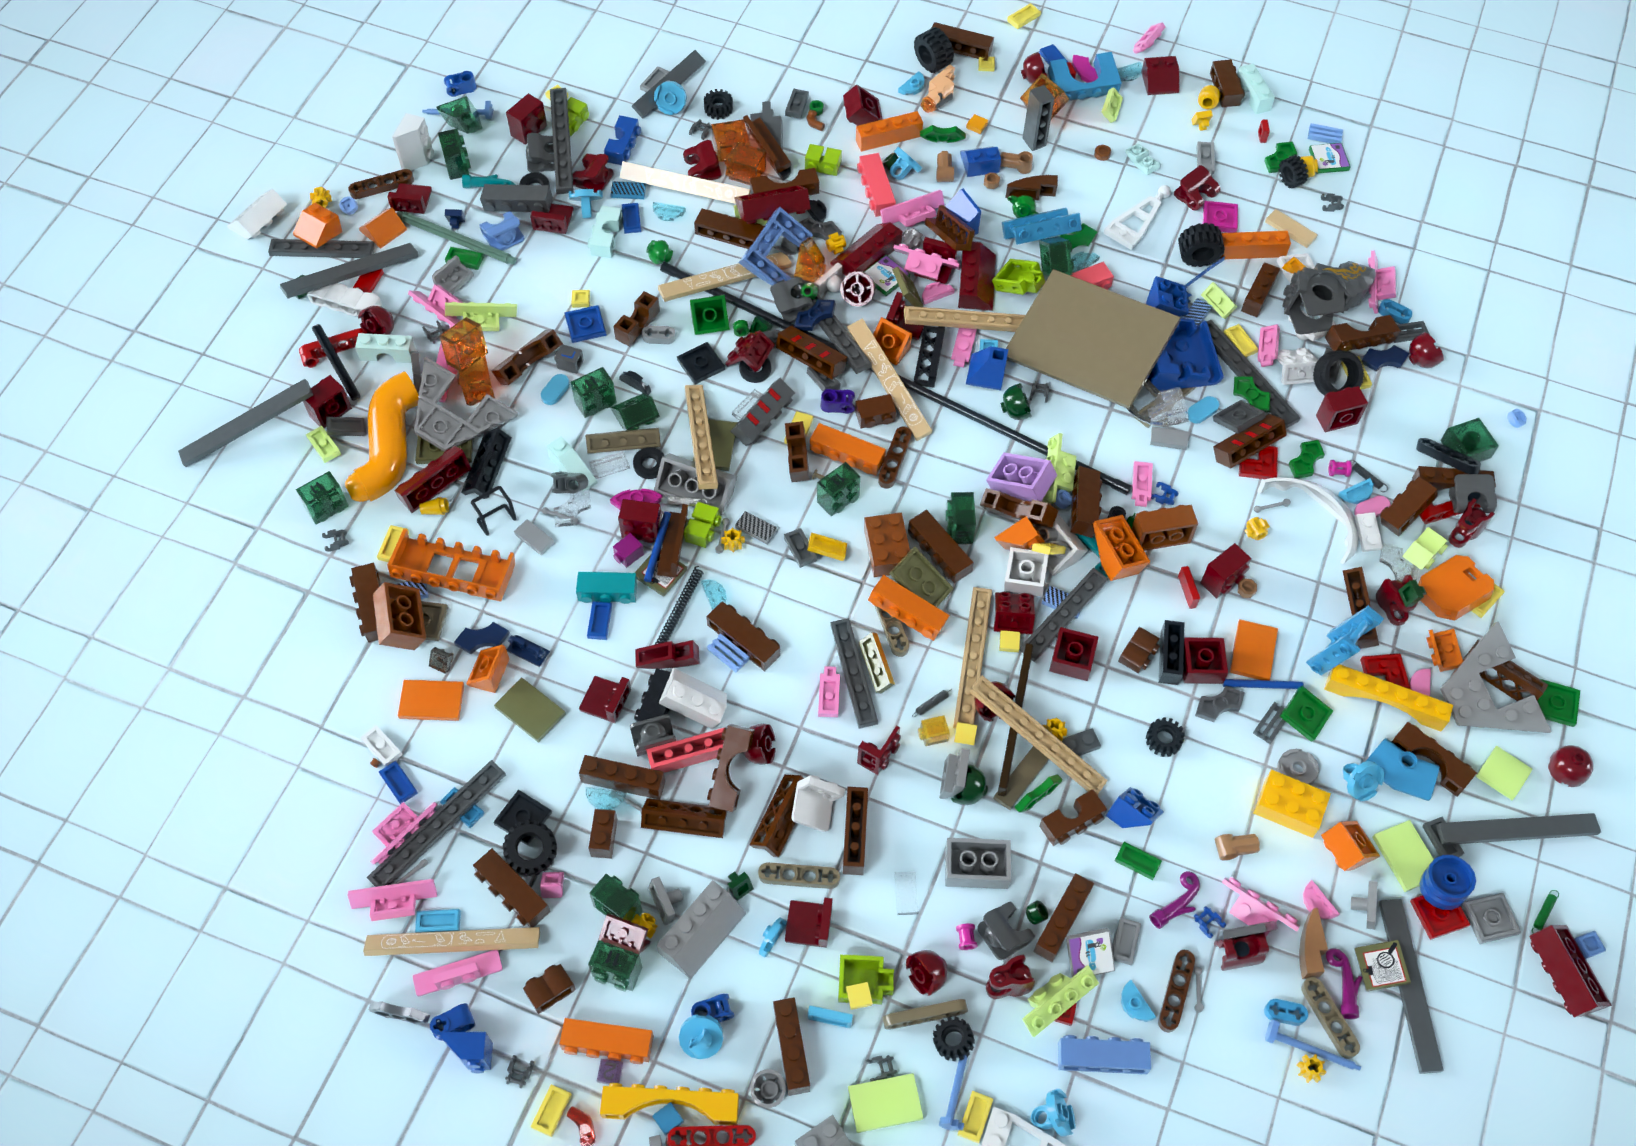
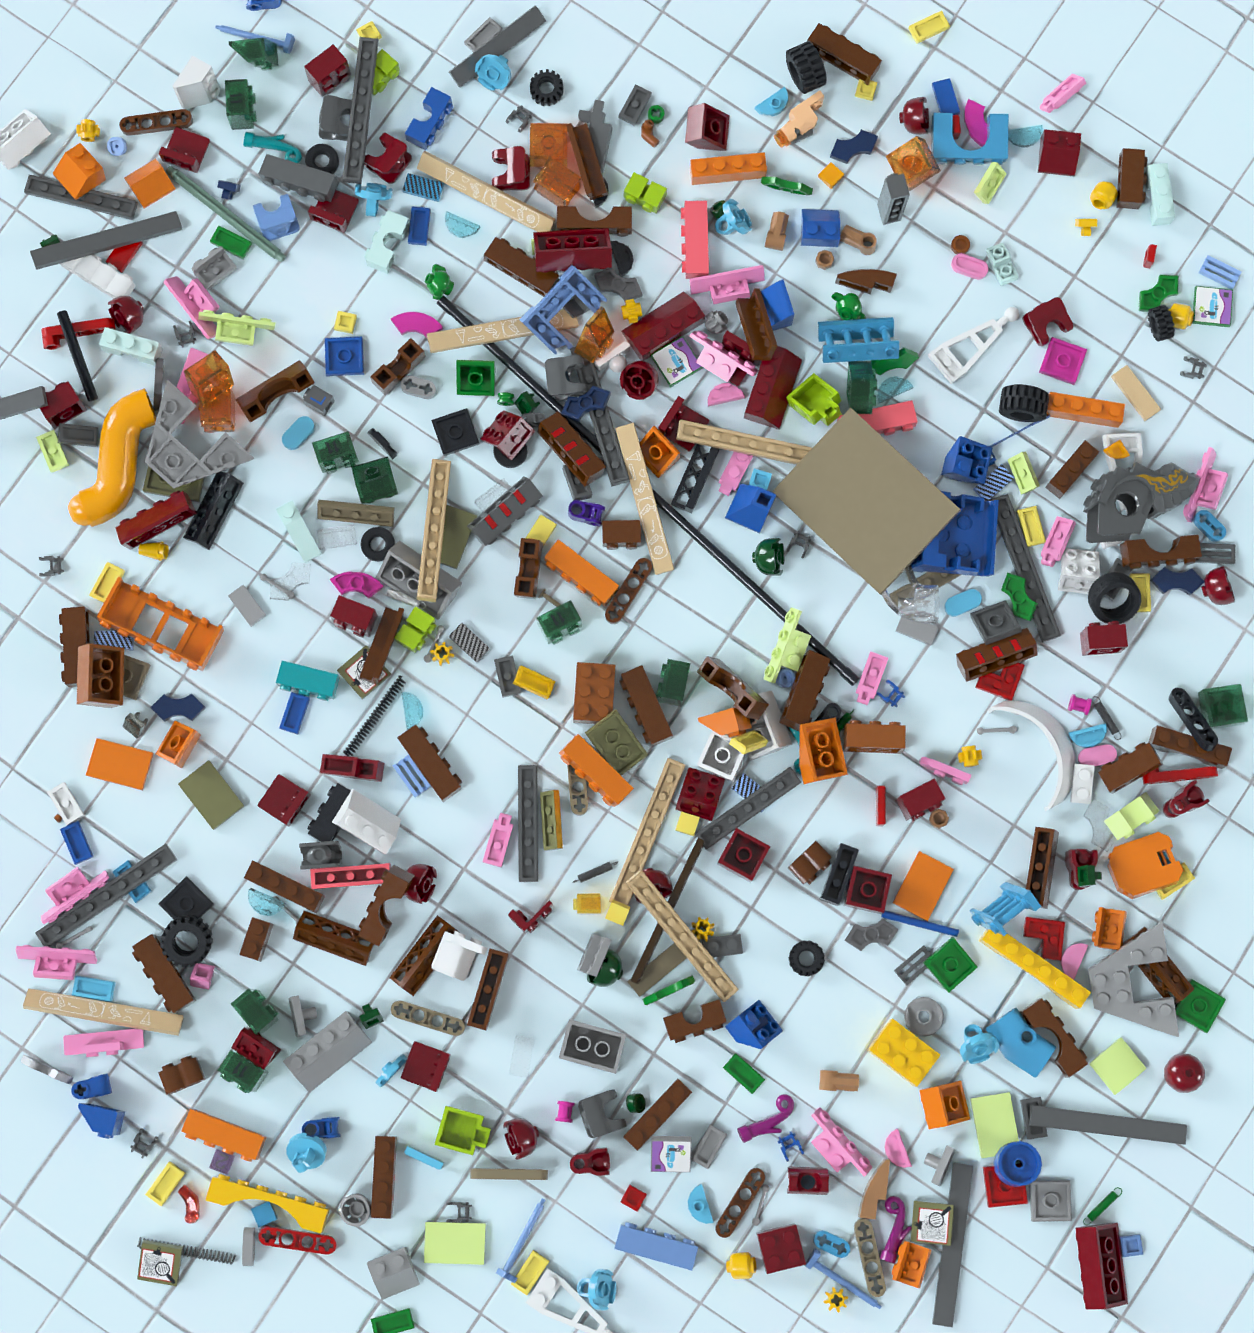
camera: 10 degrees right, 20 degrees up
clear green brick [295,471,349,525] -> none
black piece [471,486,517,536] -> none
dark blue hinge [506,635,550,667] -> none
dark grey piece [551,472,588,494] -> none
magenta brick [613,533,644,568] -> none
yellow gear [631,913,658,939] -> none
blue bar [644,512,671,582] -> none
green cone [801,283,818,300] -> none
light yellow tile [846,982,873,1010] -> none
olive tile [892,267,923,307] -> none
black tyre [933,1016,975,1061] -> none
lavender brick [986,452,1057,501] -> none
yellowish green bracket [1022,965,1099,1037] -> none
light grey hinge [1196,141,1215,176] -> none
dark grey tile [1223,921,1278,939] -> none
green tile [1289,440,1325,479] -> none
dark grey piece [1448,474,1497,513] -> none
none -> dark pink tile [391,312,443,338]
none -> yellow head [726,1252,757,1280]
none -> dark red brick [756,1223,806,1274]
none -> dark blue tile [830,129,878,164]
none -> orange bracket [892,1241,932,1289]
none -> bright pink hinge [919,757,971,785]
none -> bright pink tile [951,253,988,280]

